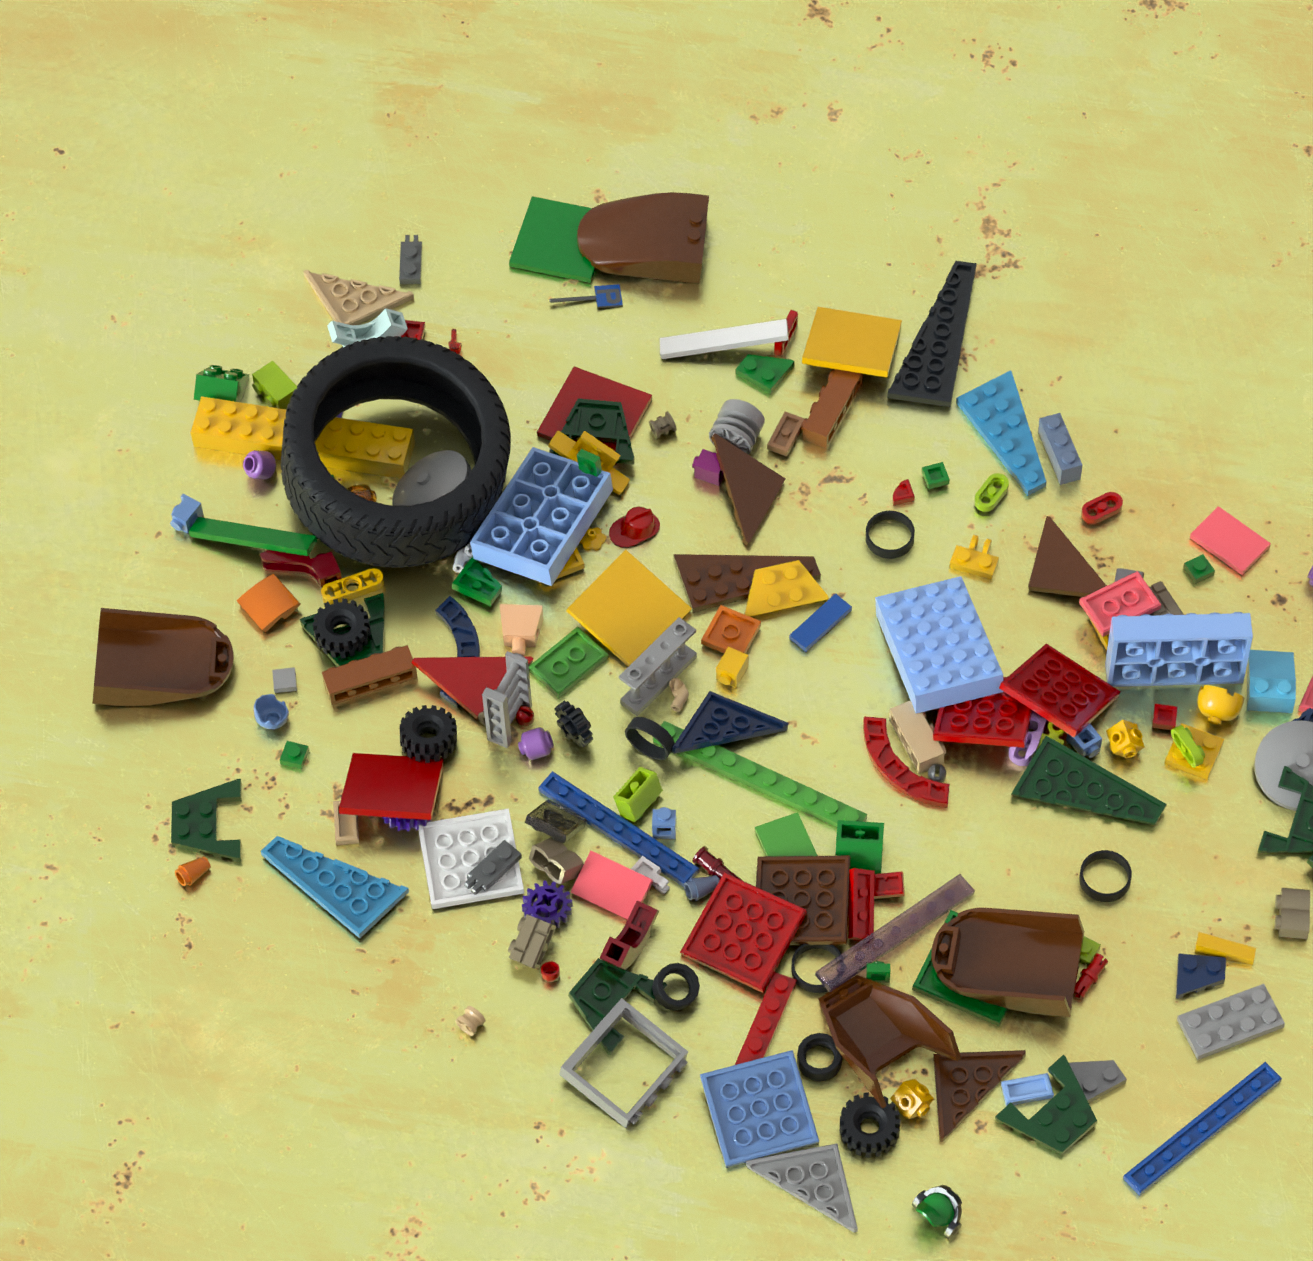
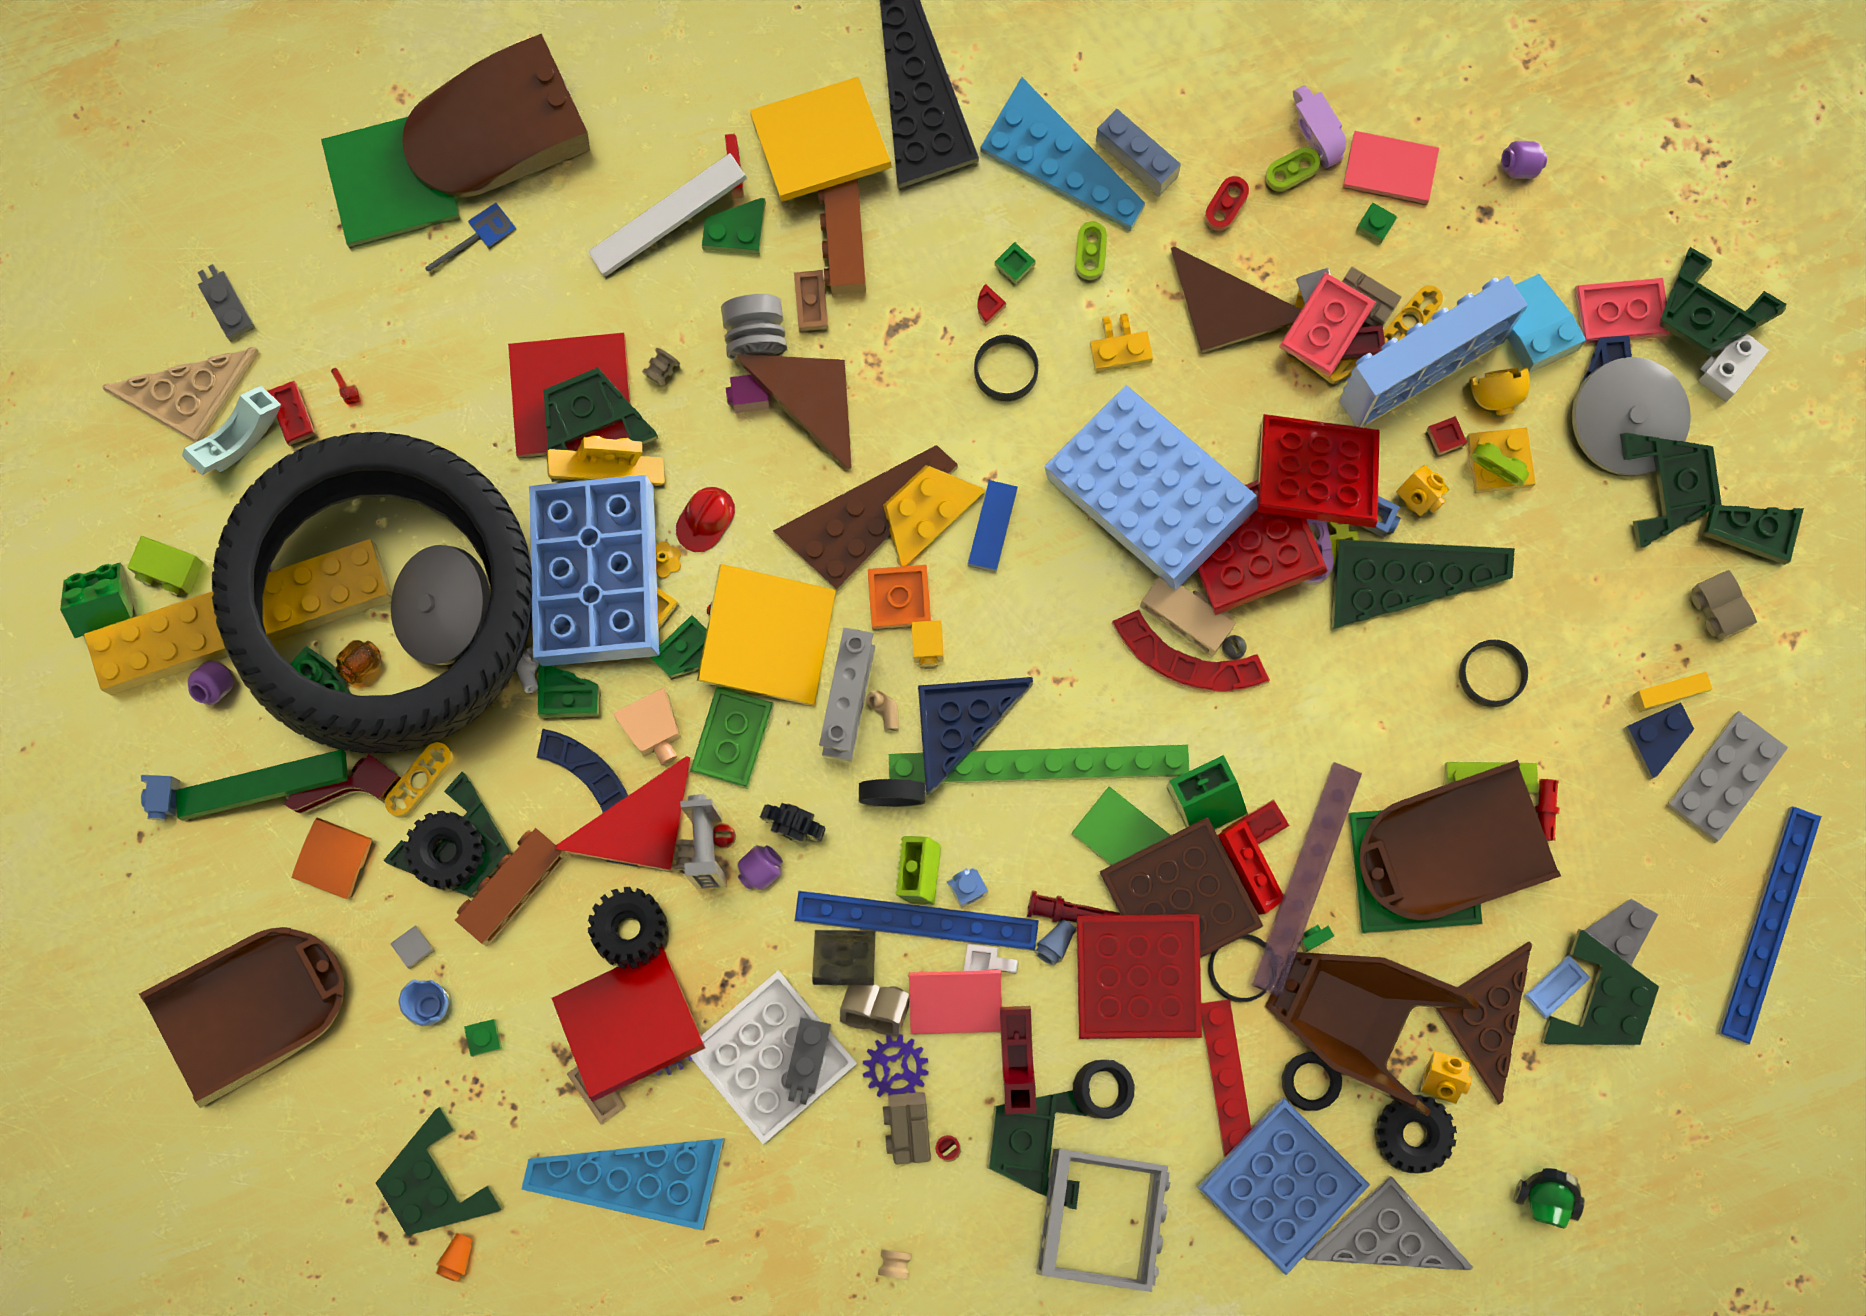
camera: 30 degrees left, 20 degrees up
green plate [577,449,602,477] -> none
none -> green wing [650,615,707,678]
none -> lime plate [1265,147,1320,191]
none -> lavender piece [1293,85,1346,168]

